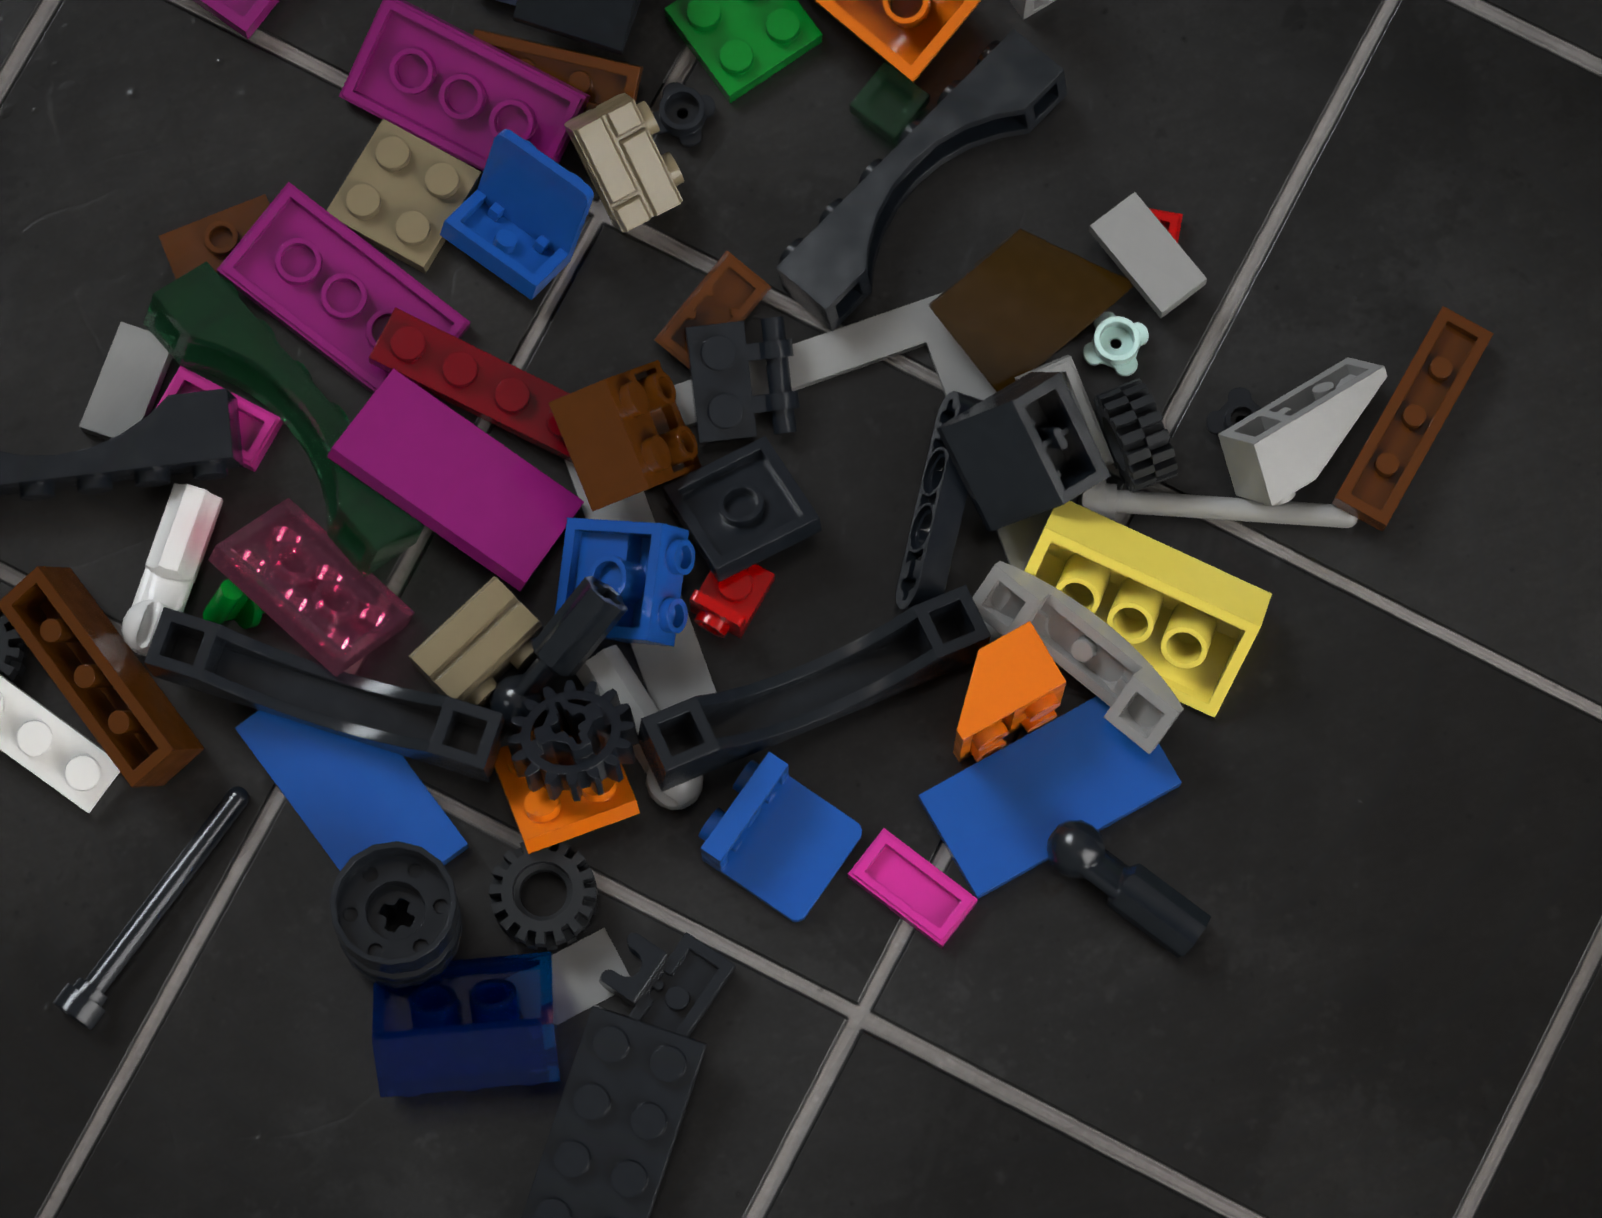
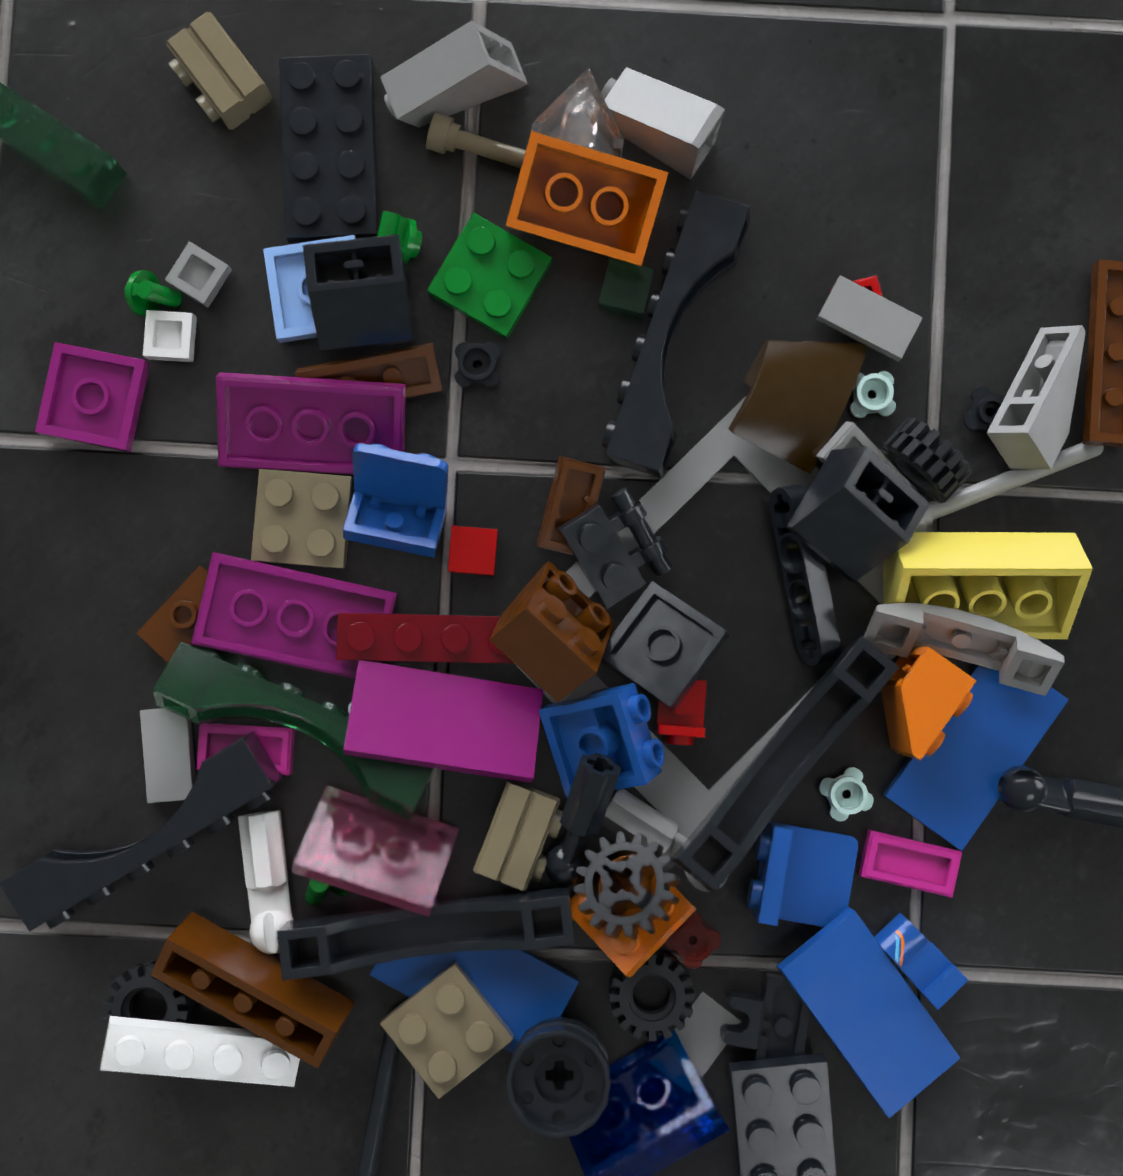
camera: 25 degrees left, 10 degrees up
dark tan brick [563,93,684,233] -> none
none -> dark tan plate [380,961,514,1099]
none -> red tile [448,526,498,576]
none -> clear red plate [665,911,721,969]
none -> blue tile [777,907,960,1118]
none -> light aqua plate [819,767,874,821]
none -> blue leg [874,912,968,1010]

